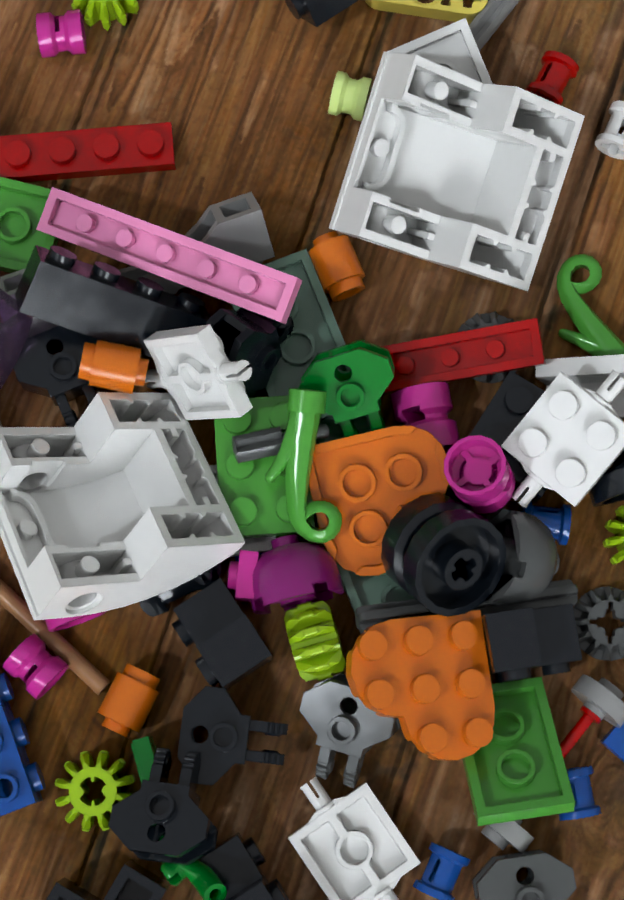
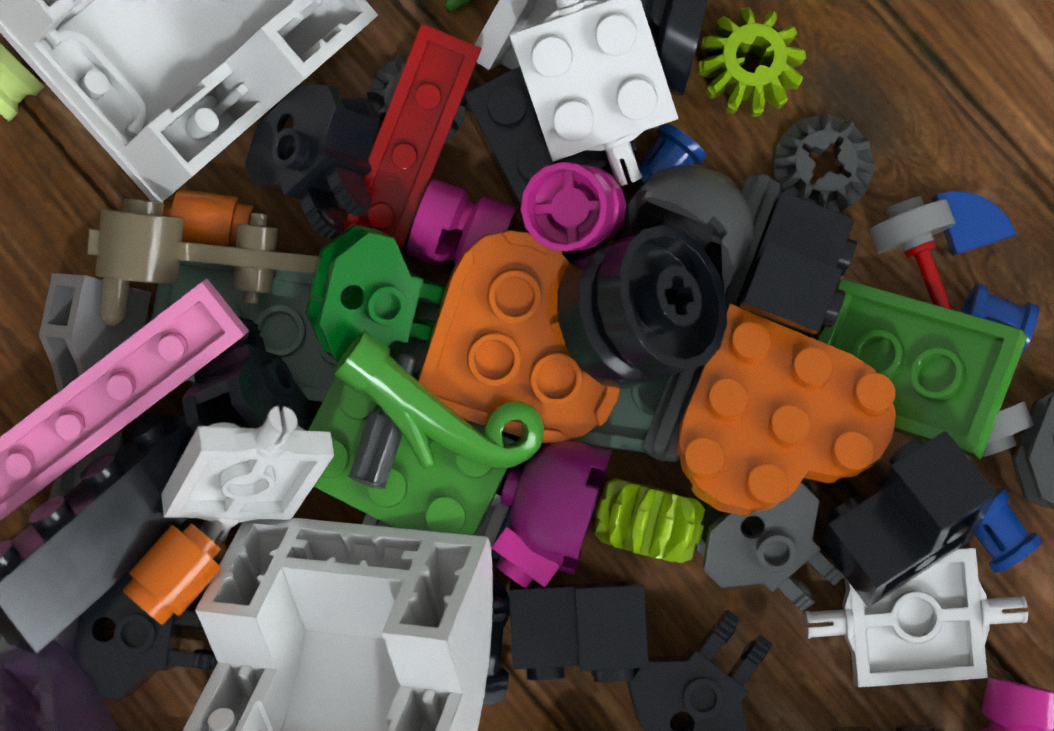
camera: 55 degrees left, 5 degrees up
none -> dark tan piece [87,199,319,326]
none -> black hinge [245,85,381,240]
none -> black brick [821,430,997,608]

